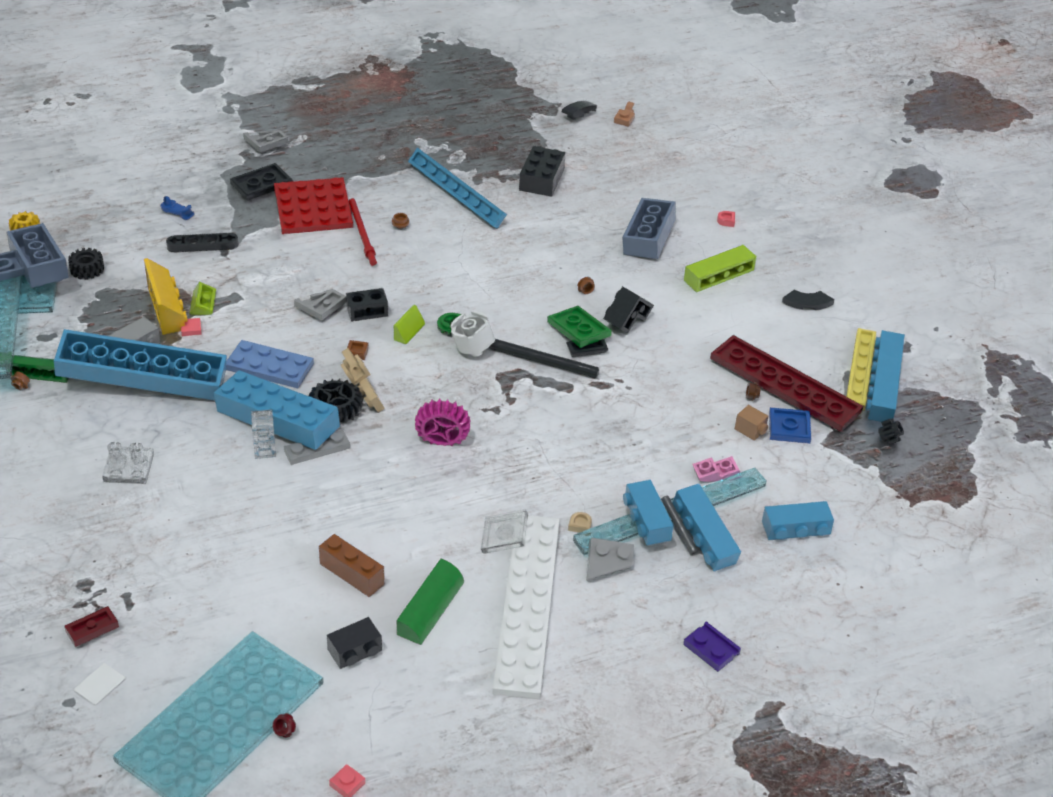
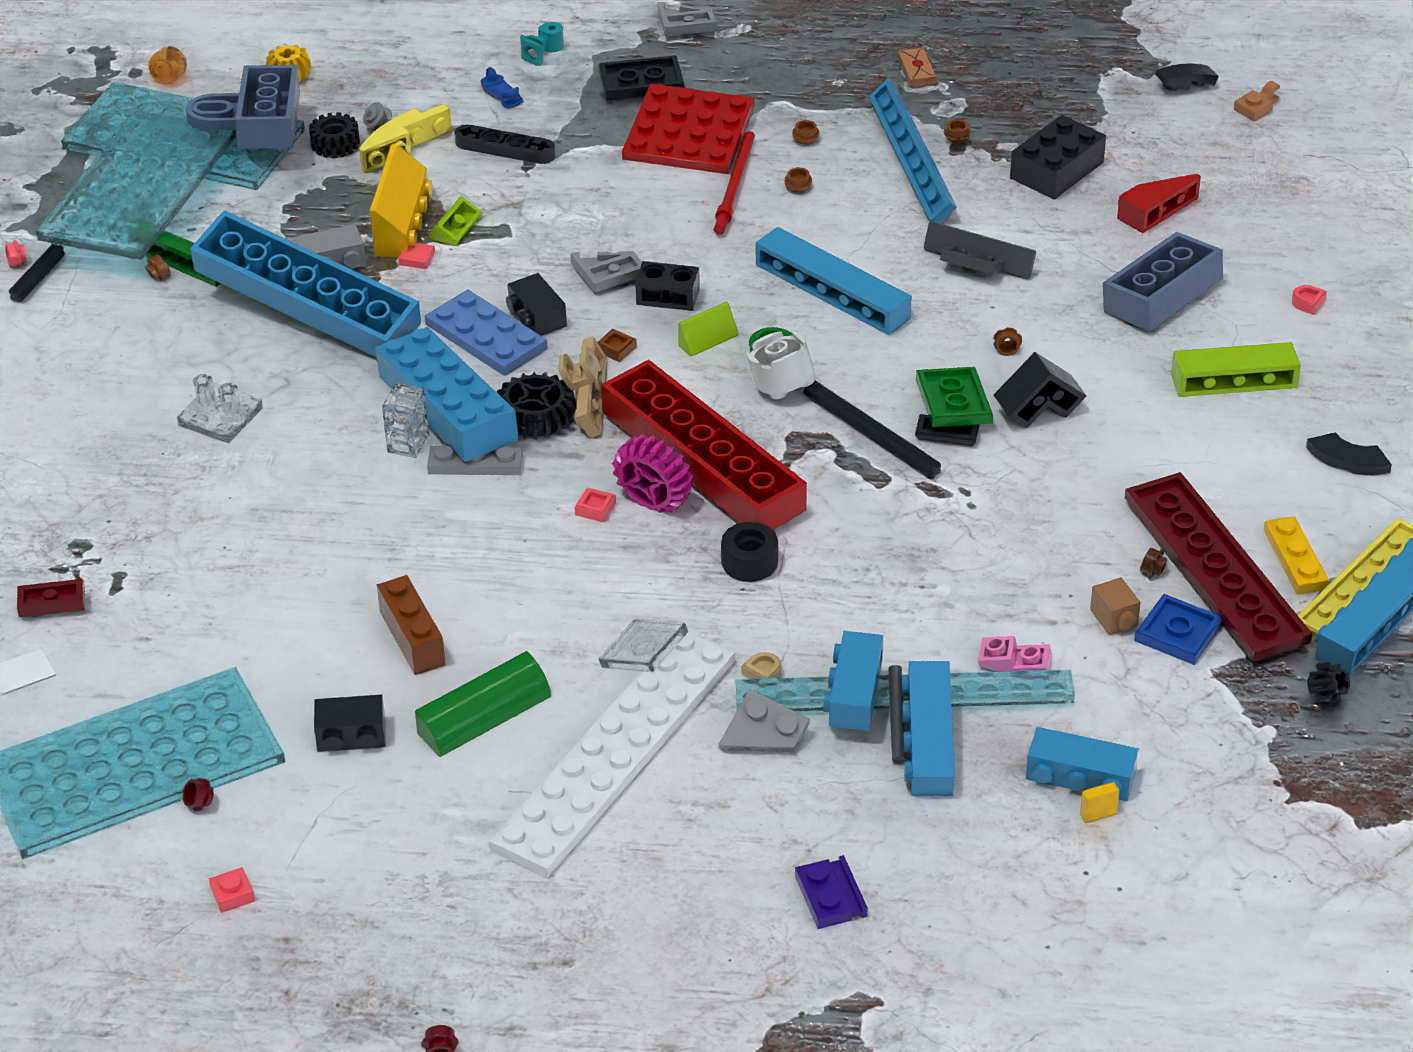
camera: 30 degrees right, 0 degrees up
none -> light yellow slope [359,104,452,174]
none -> light grey wheel [363,102,392,131]
none -> black brick [506,273,567,336]
none -> teal leg [520,22,564,66]
none -> coral tile [574,487,616,523]
none -> red brick [601,359,807,530]
none -> black tyre [721,522,778,582]
none -> dark azure brick [755,227,912,335]
none -> dark orange plate [792,120,820,144]
none -> nougat tile [897,48,936,88]
none -> dark grey bracket [924,221,1036,278]
none -> dark orange plate [944,119,971,144]
none -> yellow tile [1080,782,1119,823]
none -> red slope [1117,174,1201,234]
none -> yellow plate [1264,516,1329,595]

